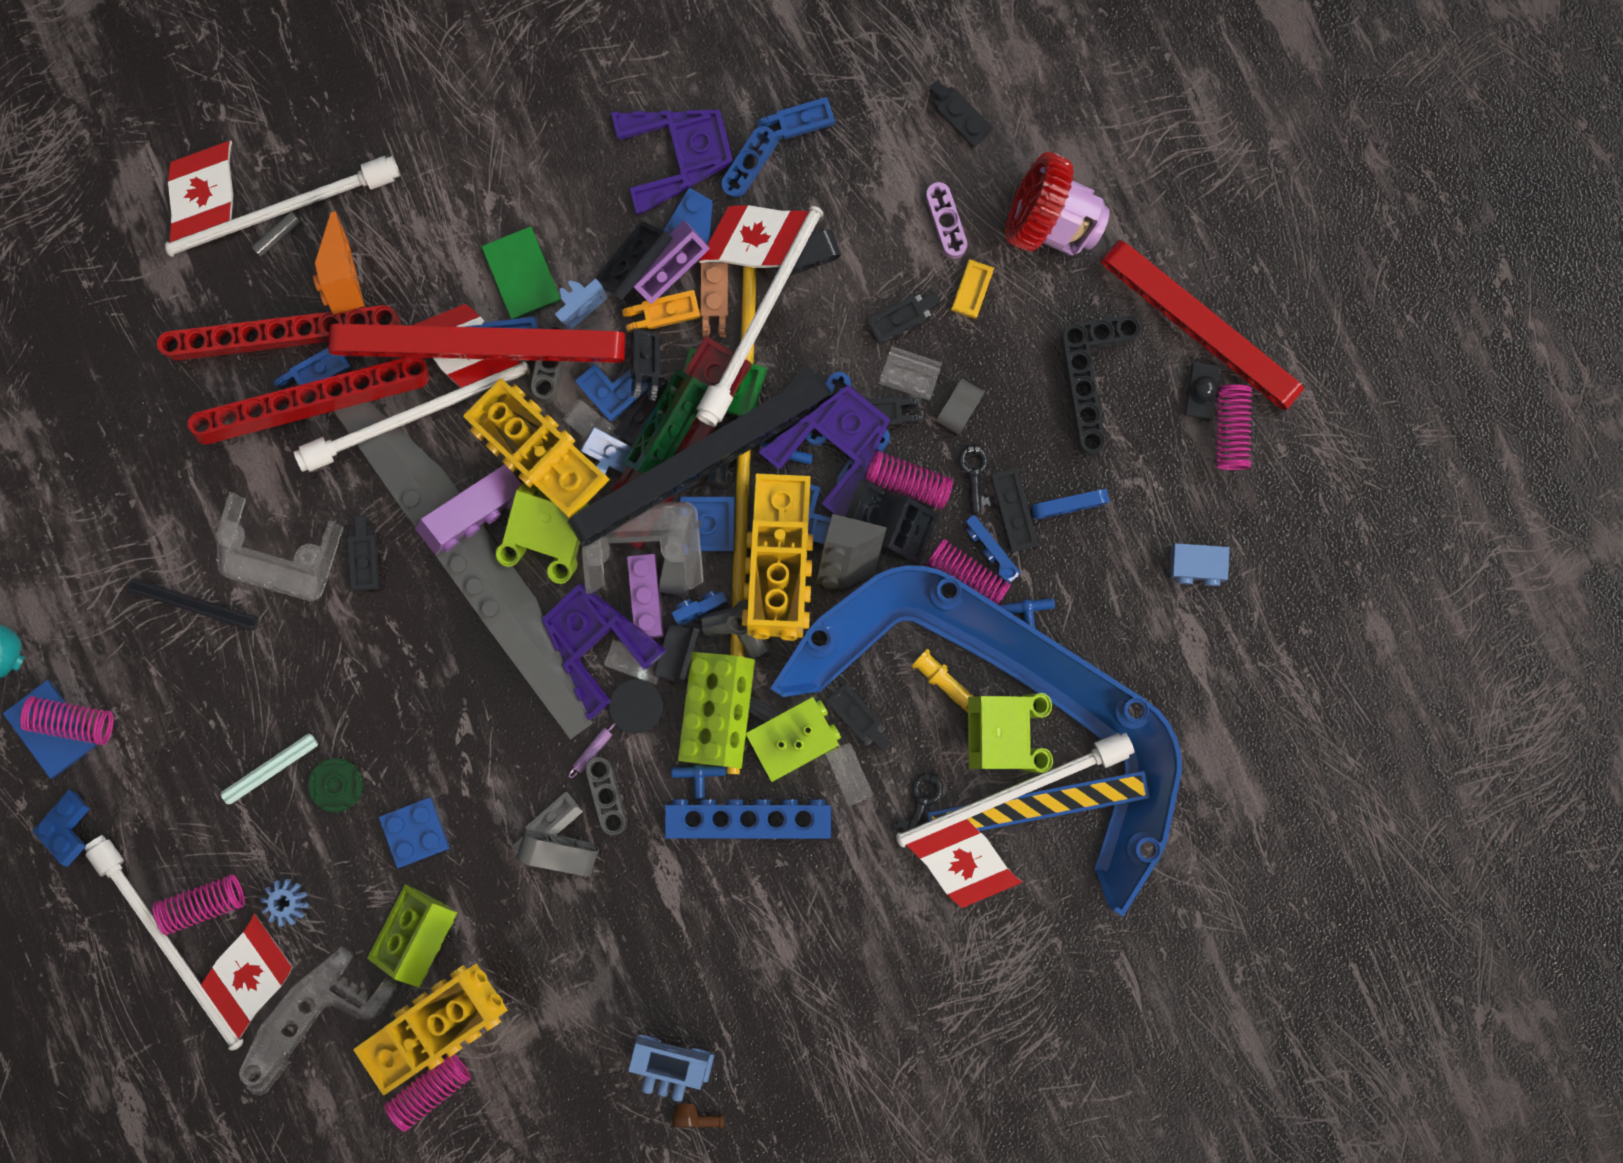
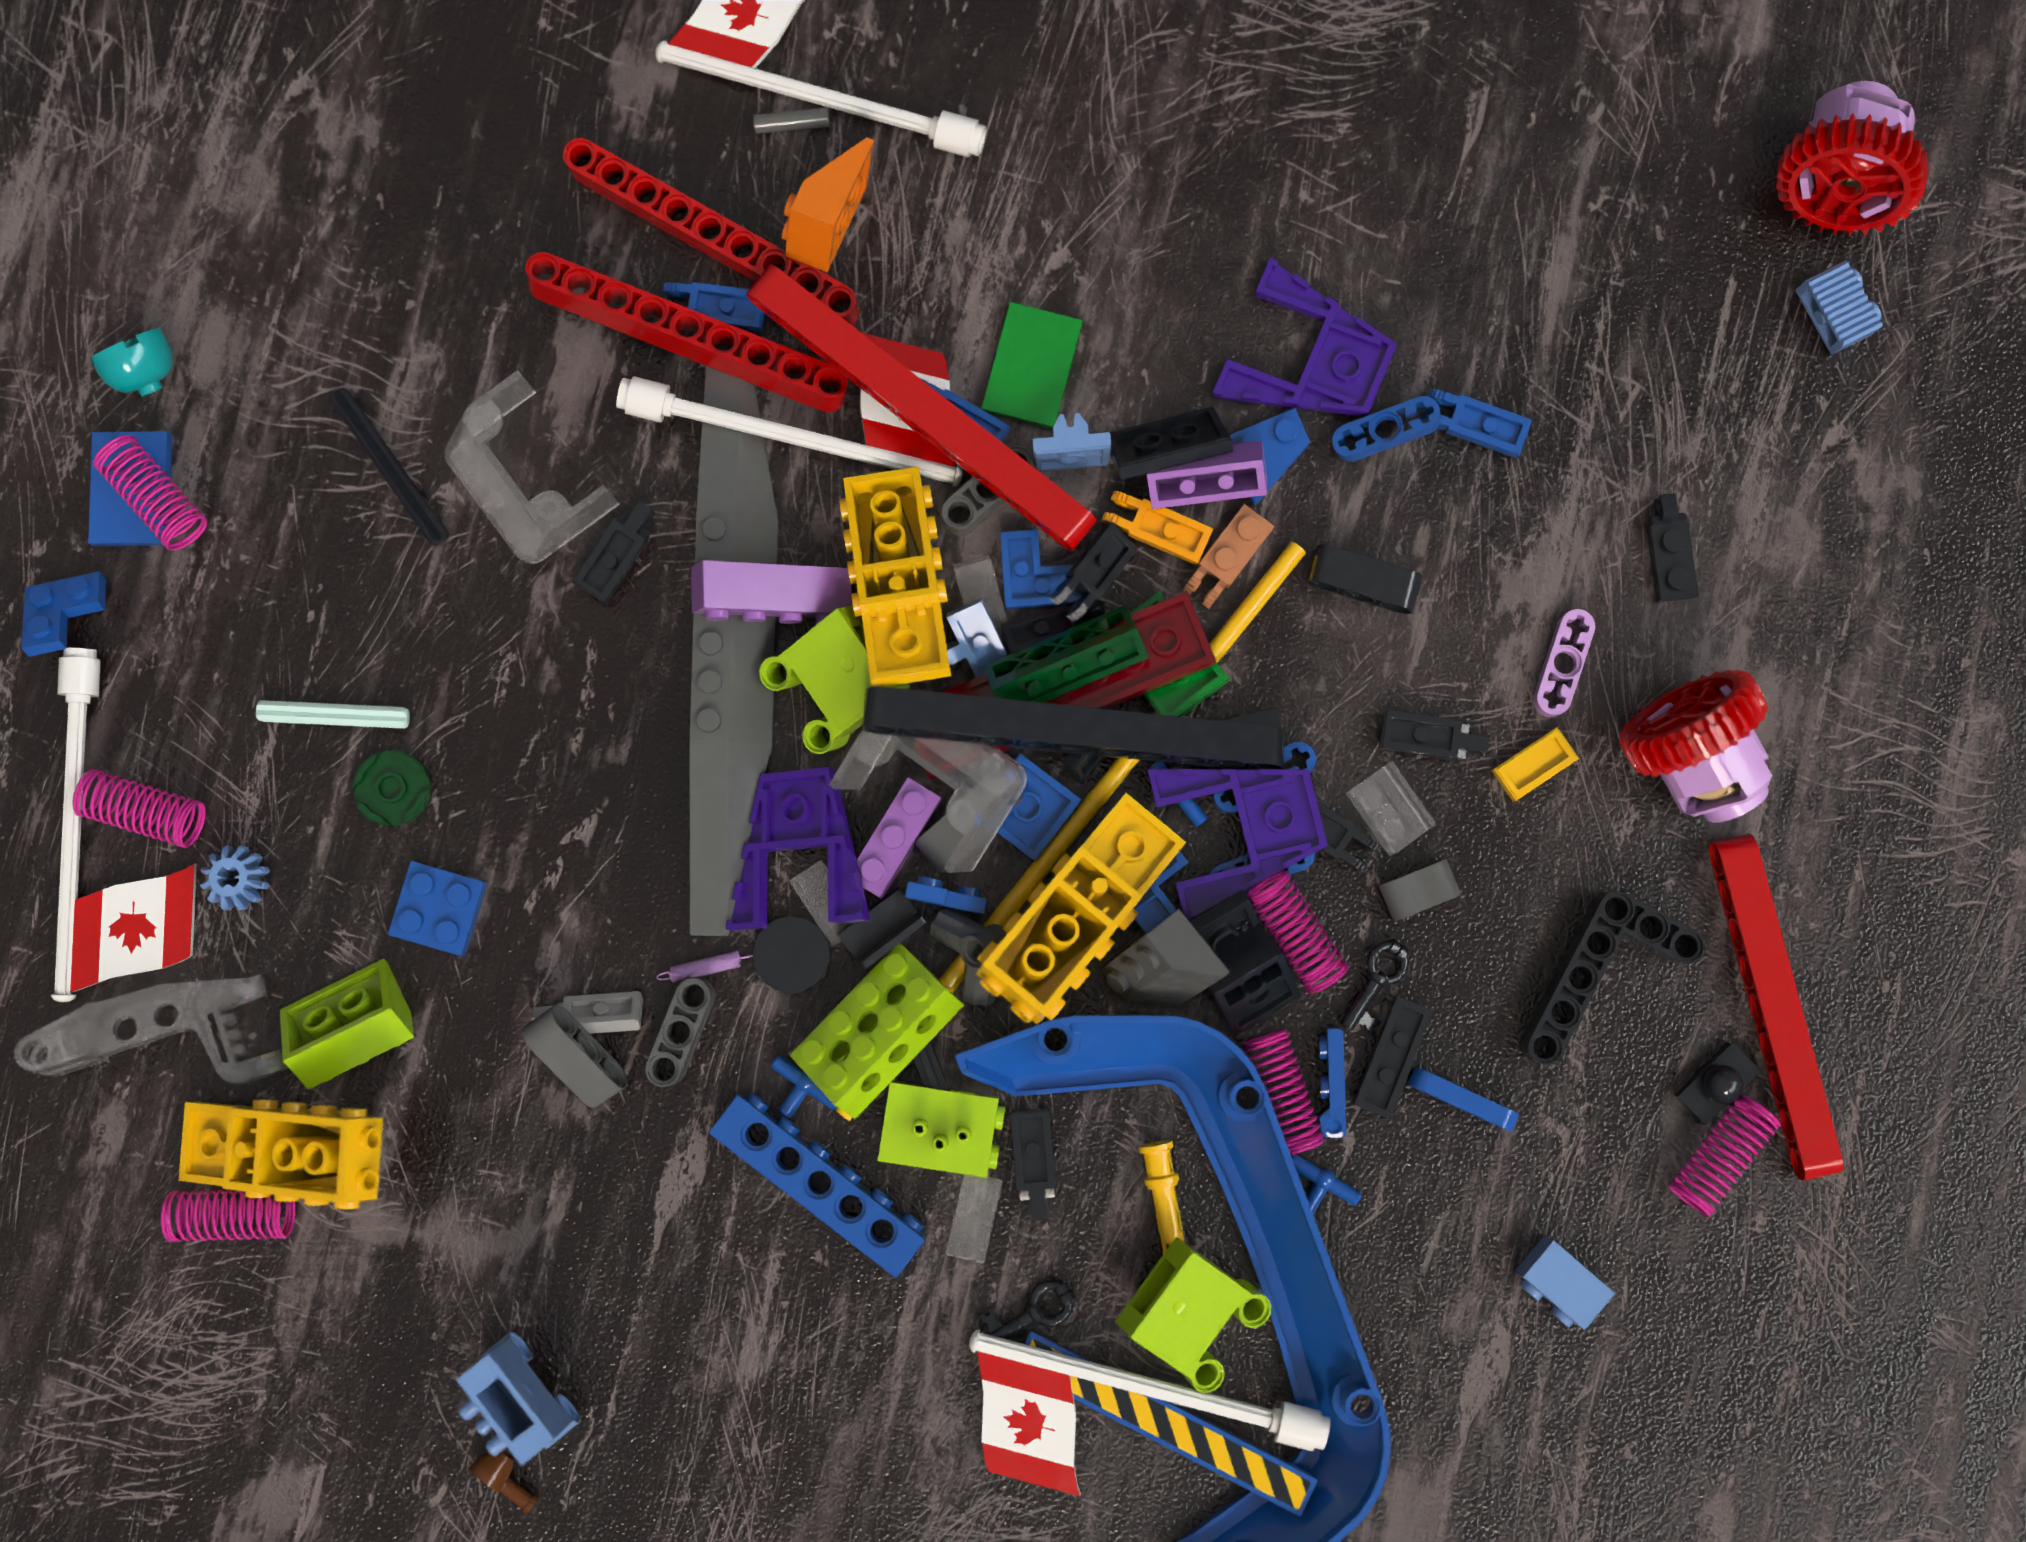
camera: 40 degrees right, 0 degrees up
flag [696,205,823,427] -> none

